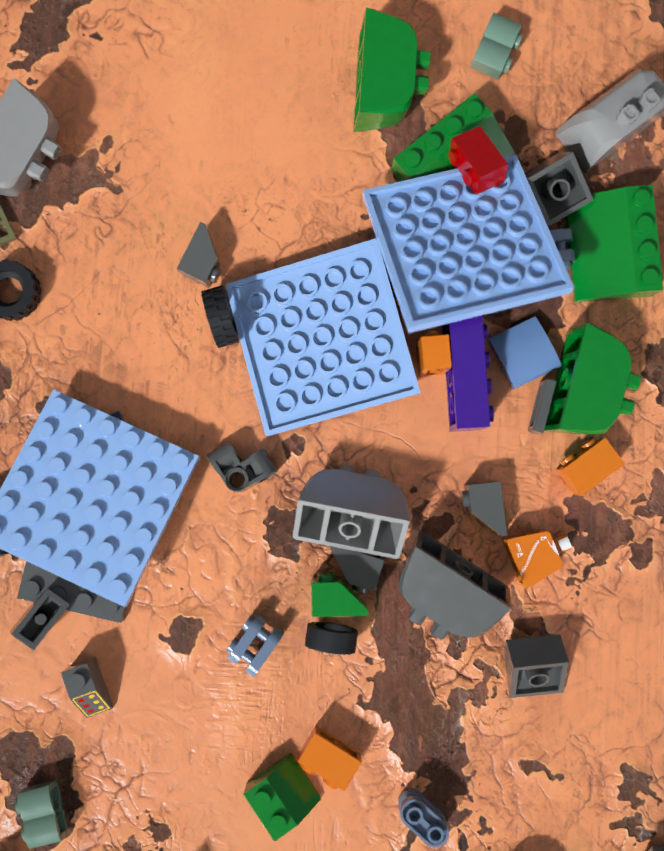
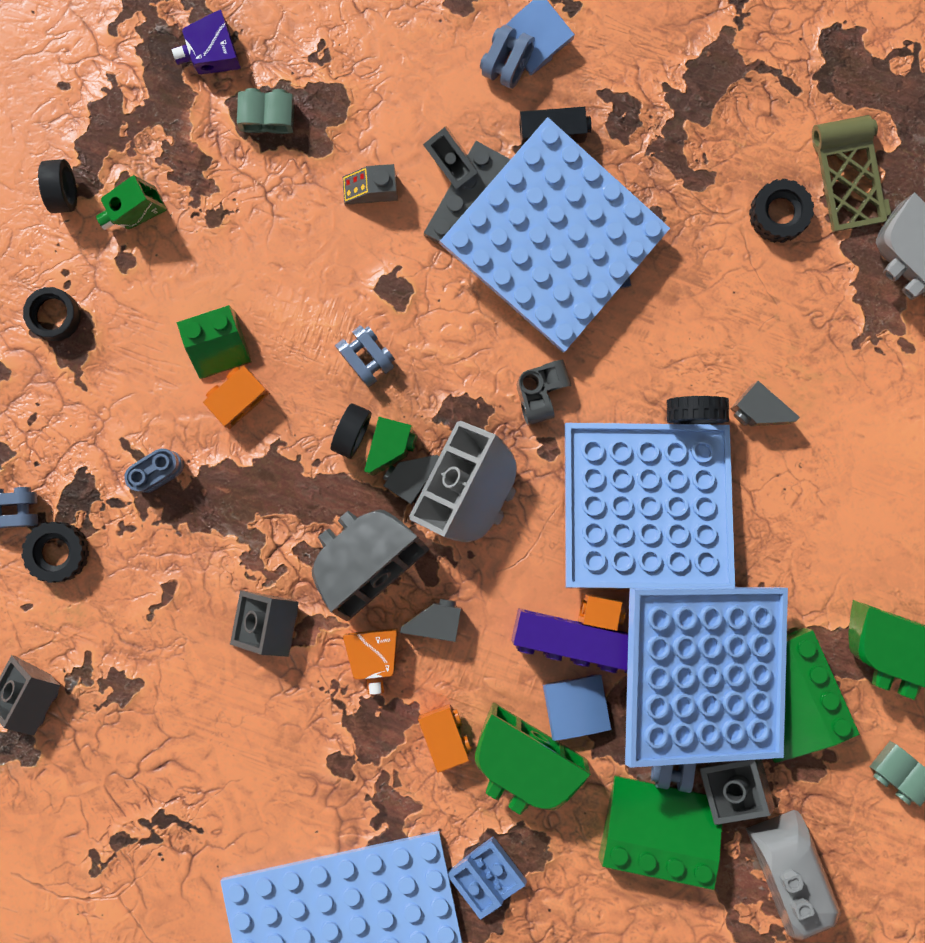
camera: 105 degrees right, 0 degrees up
red brick [448,126,508,195] -> none
dark grey tile [528,379,556,435] -> none

